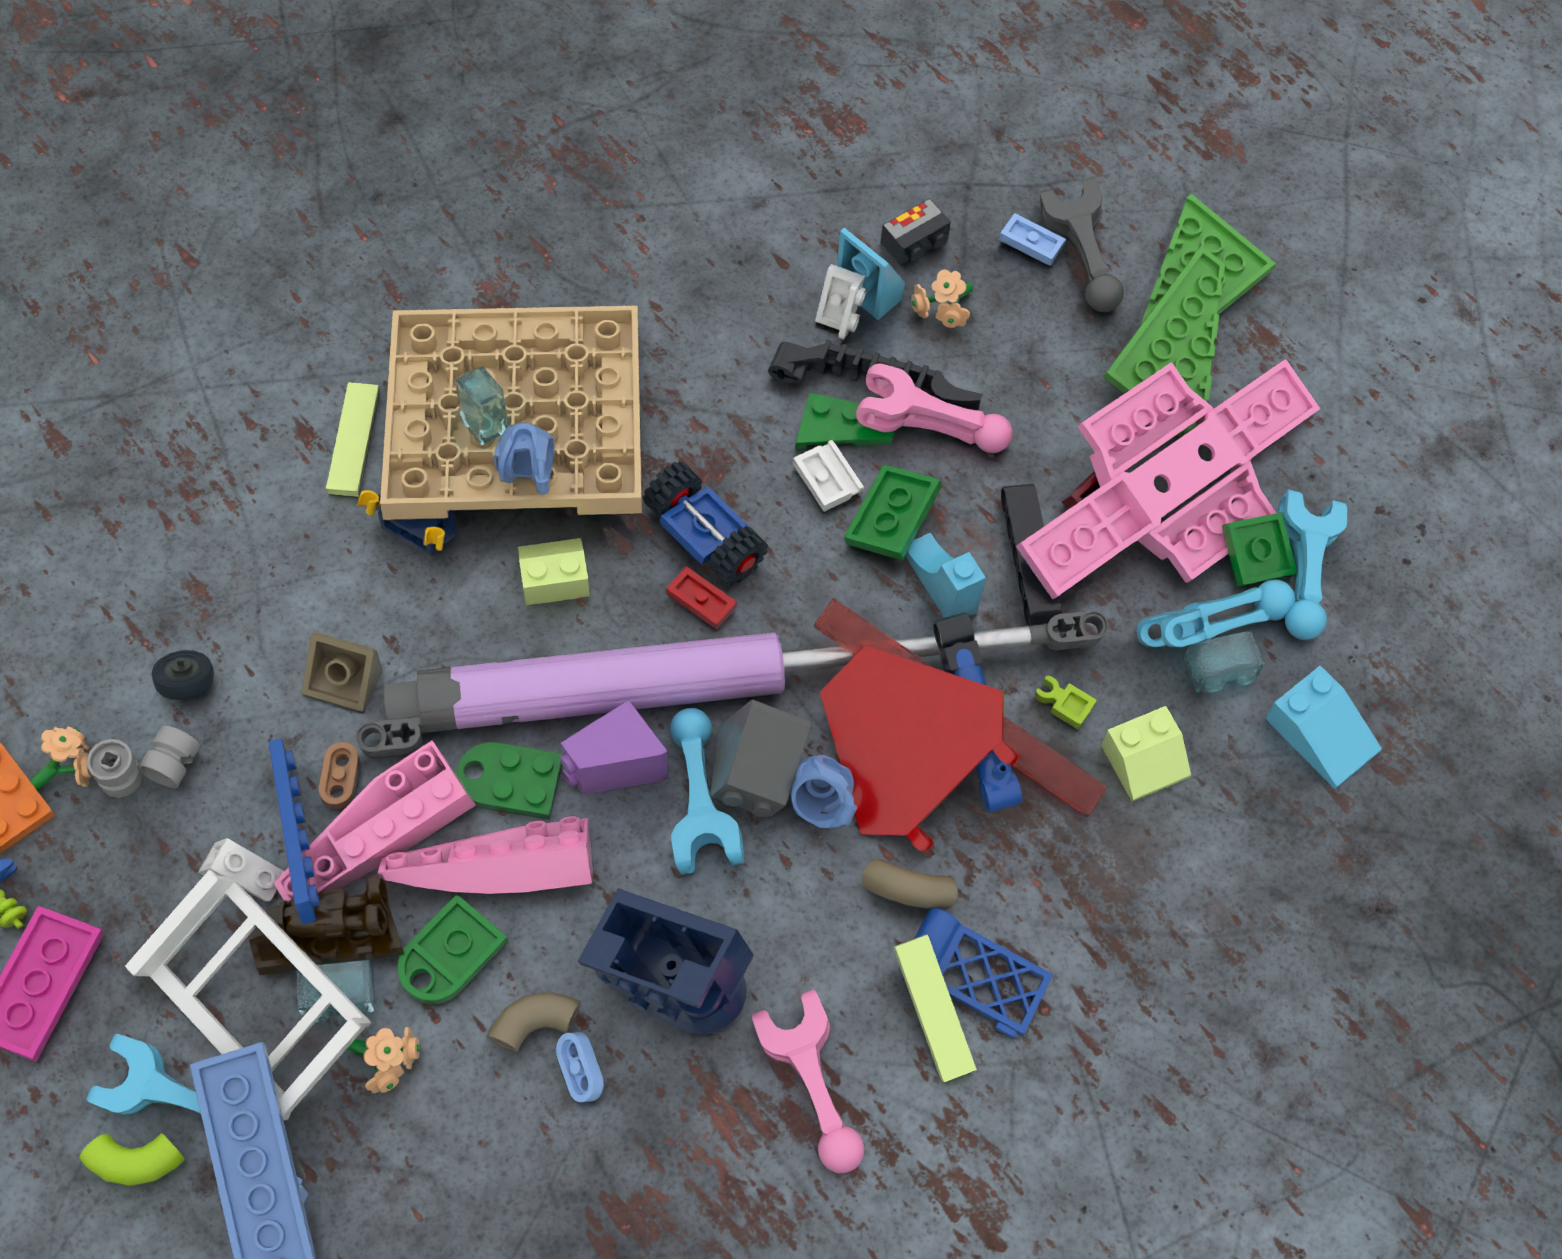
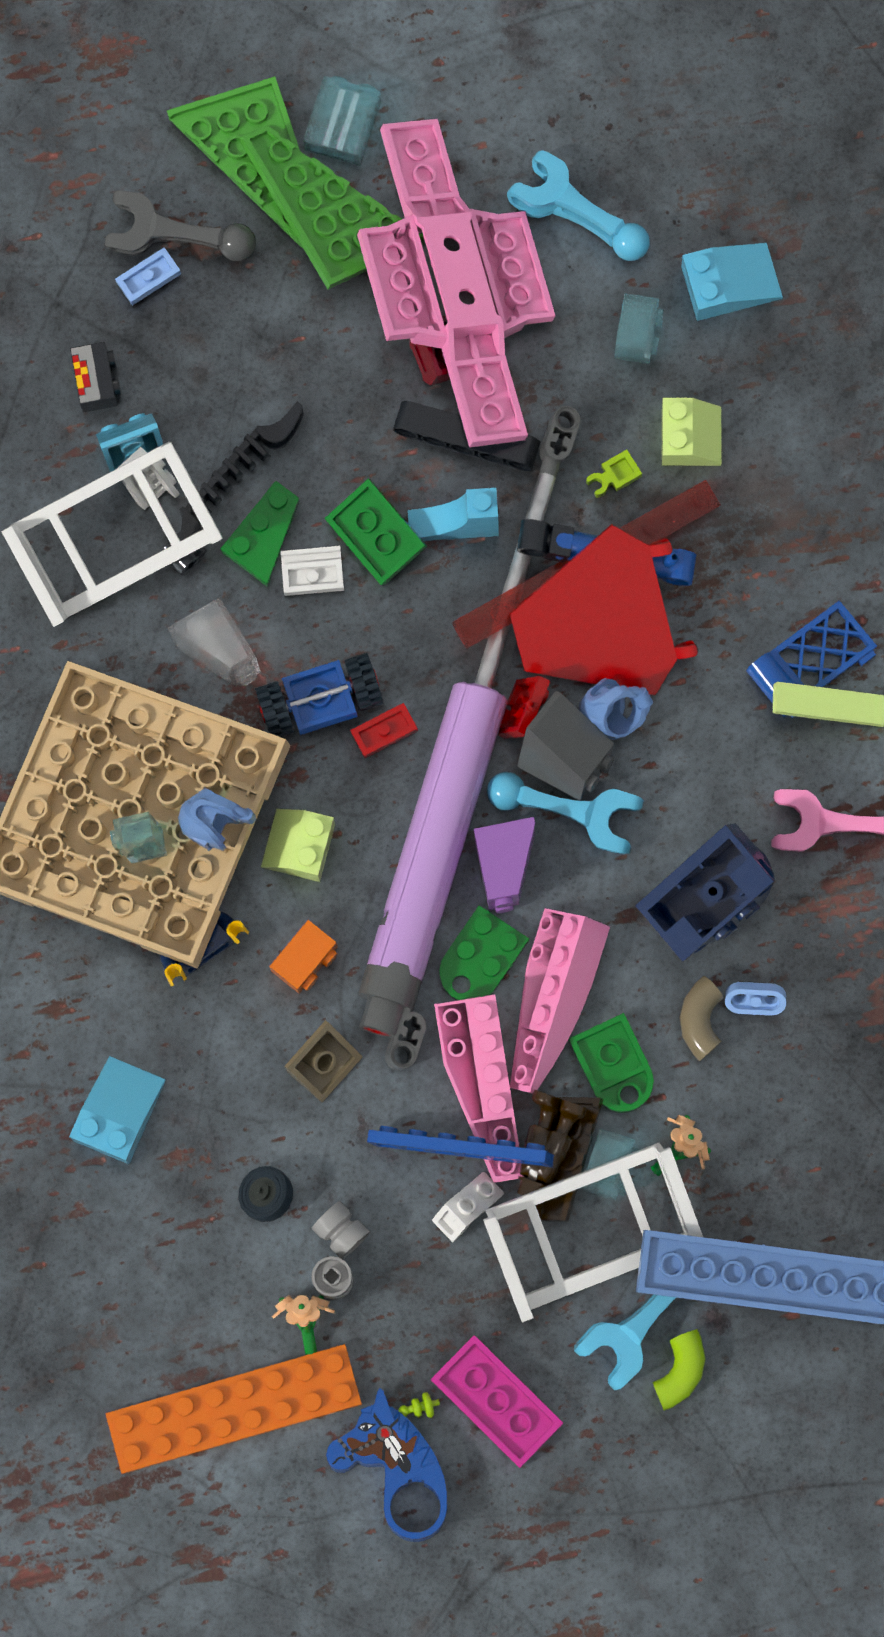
camera: 55 degrees left, 15 degrees up
medium nougat plate [319,742,360,809] -> none
yellowish green tile [326,382,380,497] -> none
bright pink piece [856,364,1013,453] -> none
dark tan cylinder [862,859,958,910] -> none
light nougat plant [911,270,973,328] -> none
medium azure piece [1137,580,1296,647] -> none
green plate [1222,512,1297,587] -> none
none -> white piece [1,442,223,627]
none -> medium azure slope [69,1056,166,1164]
none -> clear slope [168,597,261,687]
none -> orange piece [269,920,338,994]
none -> clear light blue brick [303,76,381,166]
none -> red plate [498,676,550,739]

